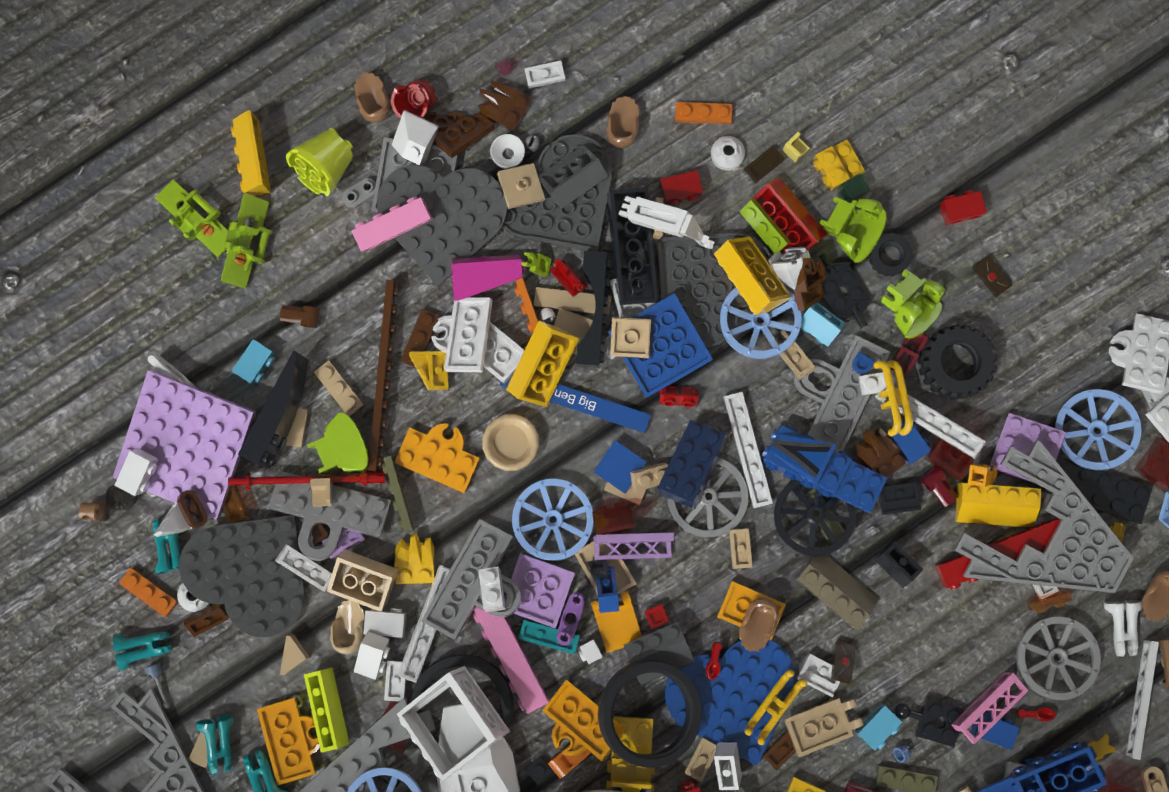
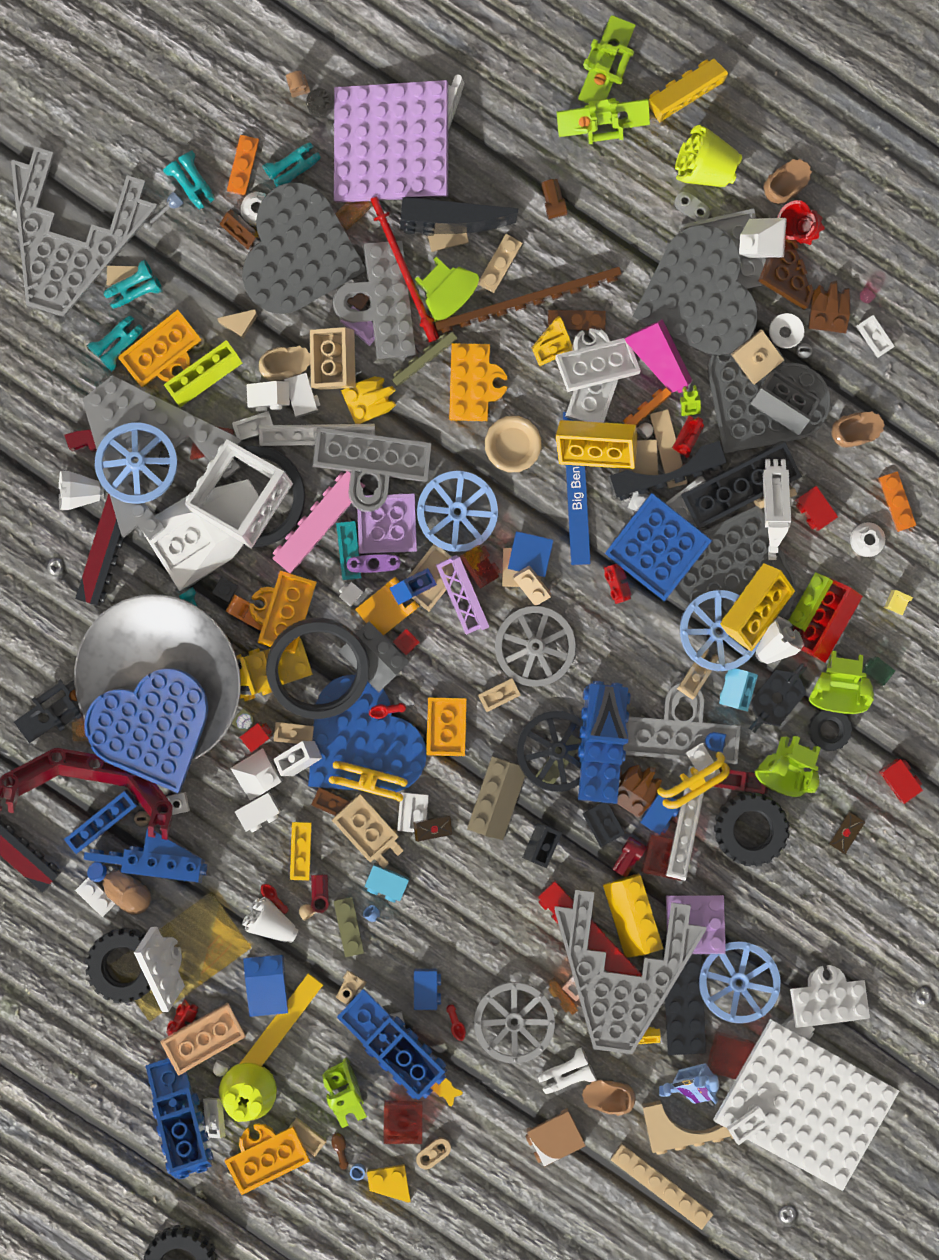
camera: 65 degrees right, 5 degrees up
white brick [115,448,158,496] -> none
white slope [154,502,198,537] -> none
reddish brown plate [177,490,207,528] -> none
medium azure brick [232,339,276,385] -> none
white plate [275,544,332,592] -> none
tan panel [310,478,332,507] -> none
bright pink brick [352,196,433,252] -> none
white brick [478,567,506,613] -> none
black tile [587,560,608,579] -> none
tan tile [610,317,651,358] -> none
dark blue brick [658,420,727,509] -> none
white plate [723,392,773,508] -> none
medium nougat hair [739,598,779,652] -> none
dark brown tile [744,145,785,184] -> none
reddish brown plate [794,258,827,311] -> none
yellow plate [813,140,865,191] -> none
black plate [895,697,965,747] -> none
bright pink fence [951,672,1028,744] -> none
light orange leg [968,463,997,487] -> none
white tile [1126,640,1159,760] -> none

